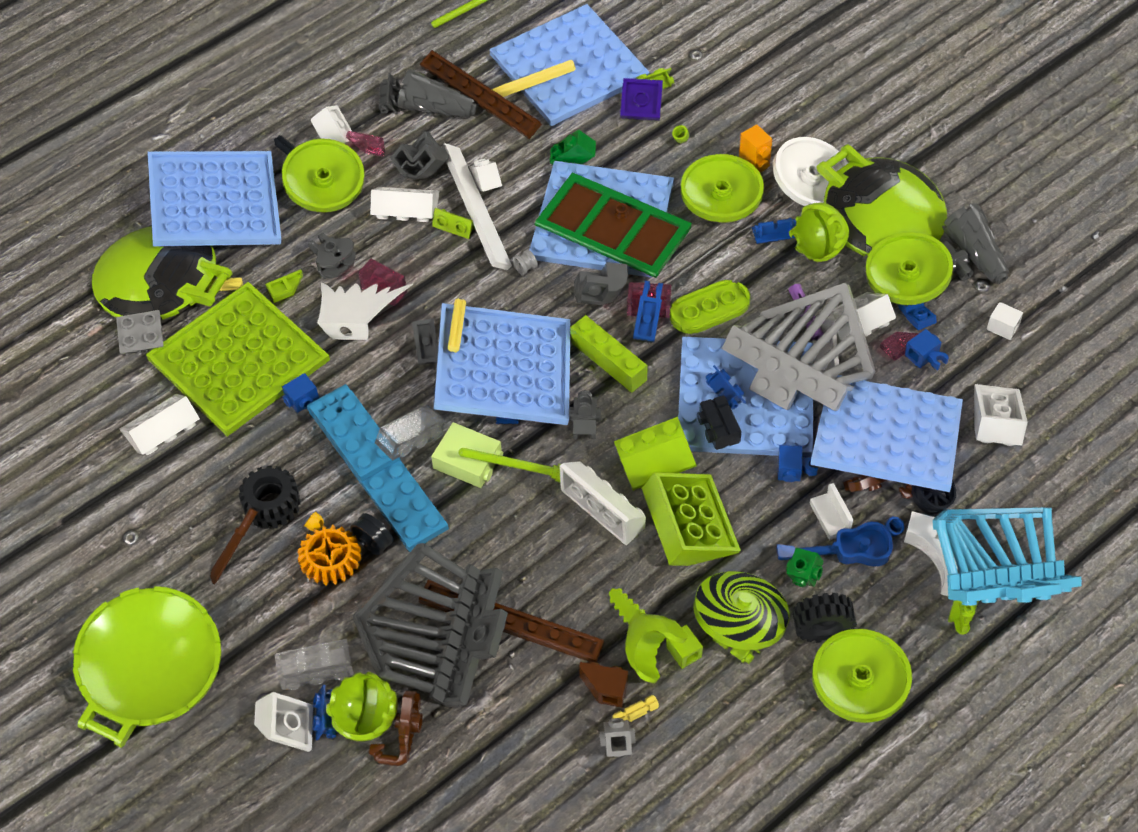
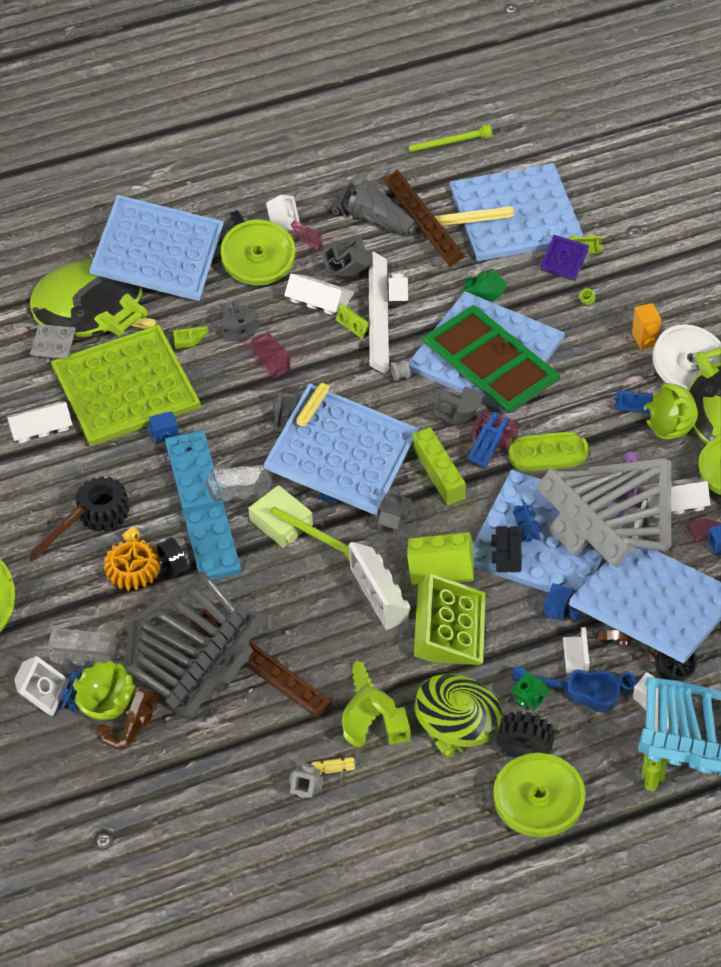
camera: 20 degrees right, 5 degrees down
white piece [317,283,413,340] -> none
reddish brown slope [579,661,628,708] -> none
lime dish [681,154,764,222] -> none

